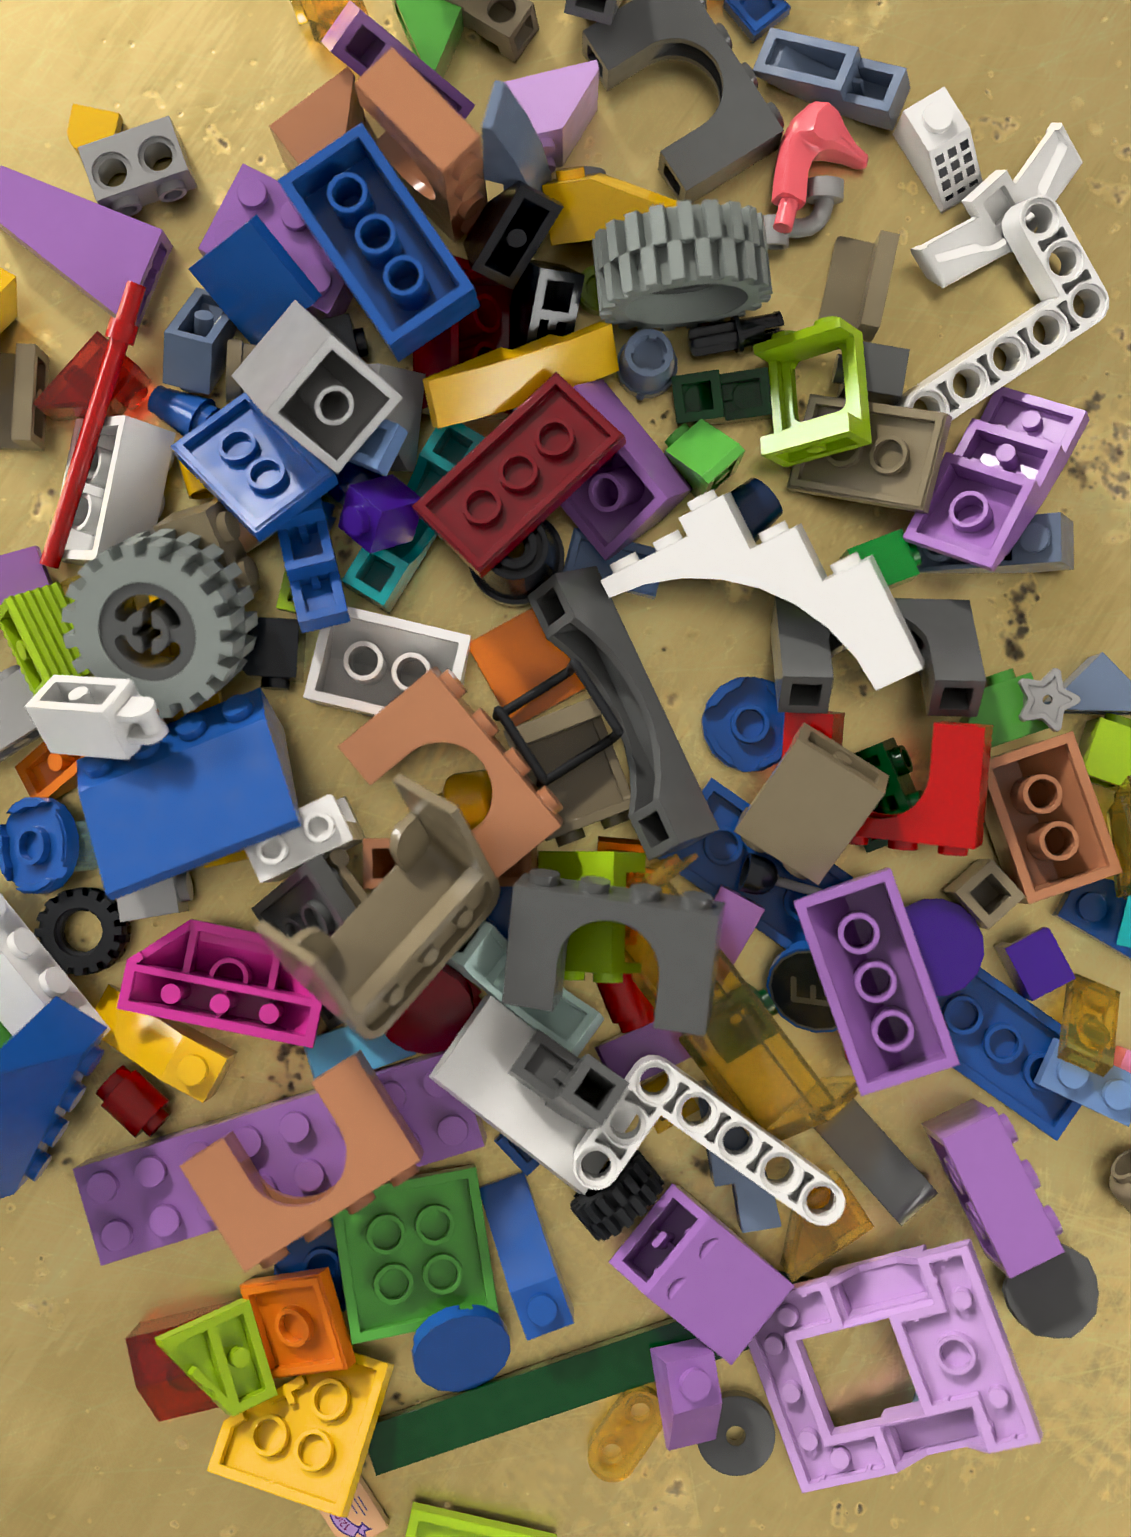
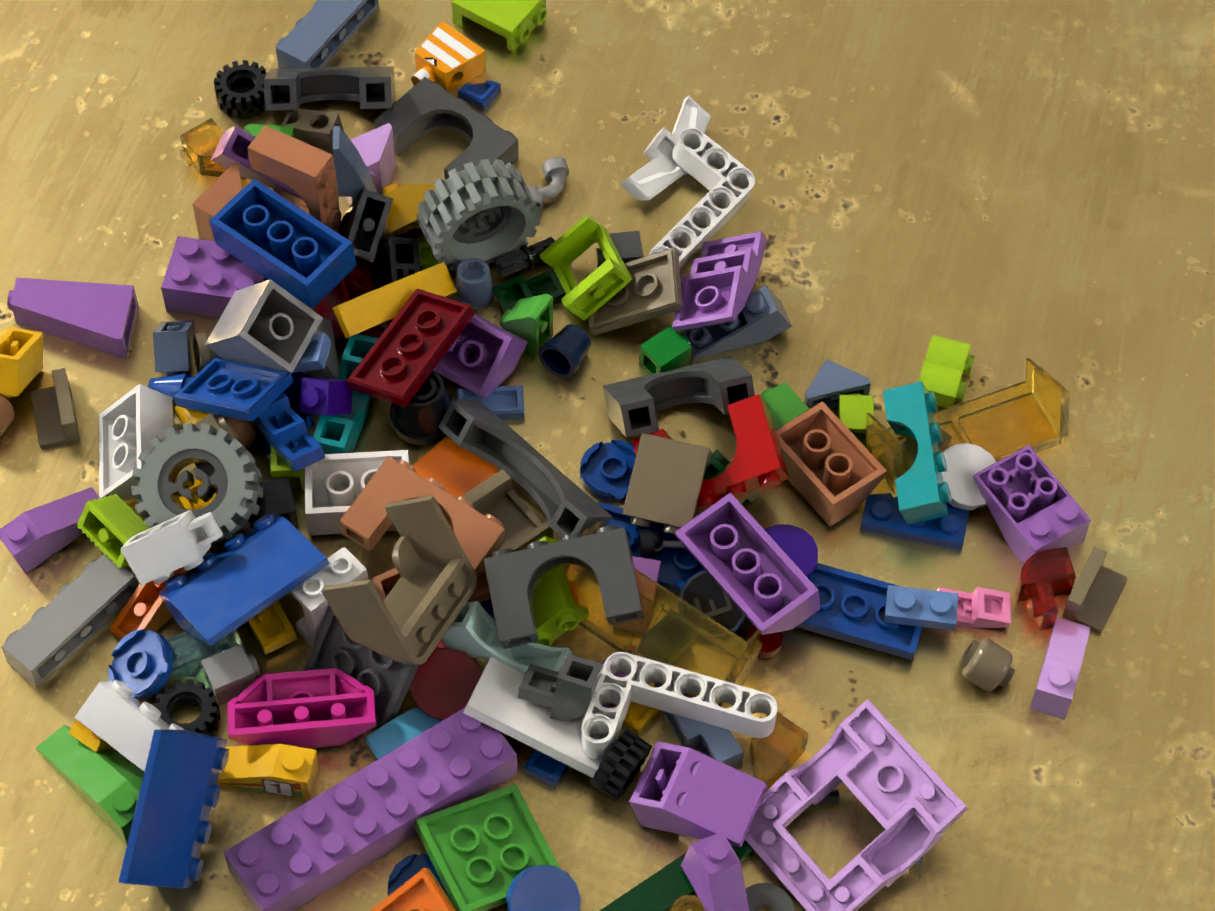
camera: 15 degrees left, 30 degrees down
clear red slope [33,331,152,421] -> none
red bar [39,280,146,569] -> none
yellow tile [67,104,123,155] -> none
light grey brick [77,116,197,216] -> none
red brick [96,1065,170,1138] -> none
nougat arch [179,1049,424,1272] -> none
blue tile [189,214,322,345] -> none
blue slope [479,1171,574,1341] -> none
black piece [492,658,624,789] -> none
red brick [596,956,656,1033] -> none
white arch [600,489,925,690] -> none
sand blue slope [753,27,911,131] -> none
coral animal [771,101,869,234] -> none
dark grey beam [806,1087,938,1226] -> none
dark tan panel [818,230,900,341] -> none
white slope [893,86,983,214] -> none
medium lavender brick [921,1098,1065,1279] -> none
dark tan brick [943,859,1025,929] -> none
dark purple panel [994,927,1076,1001] -> none
dark grey hat [1002,1243,1099,1338] -> none
light grey plate [1018,668,1081,732] -> none
clear yellow plate [1057,973,1120,1077] -> none

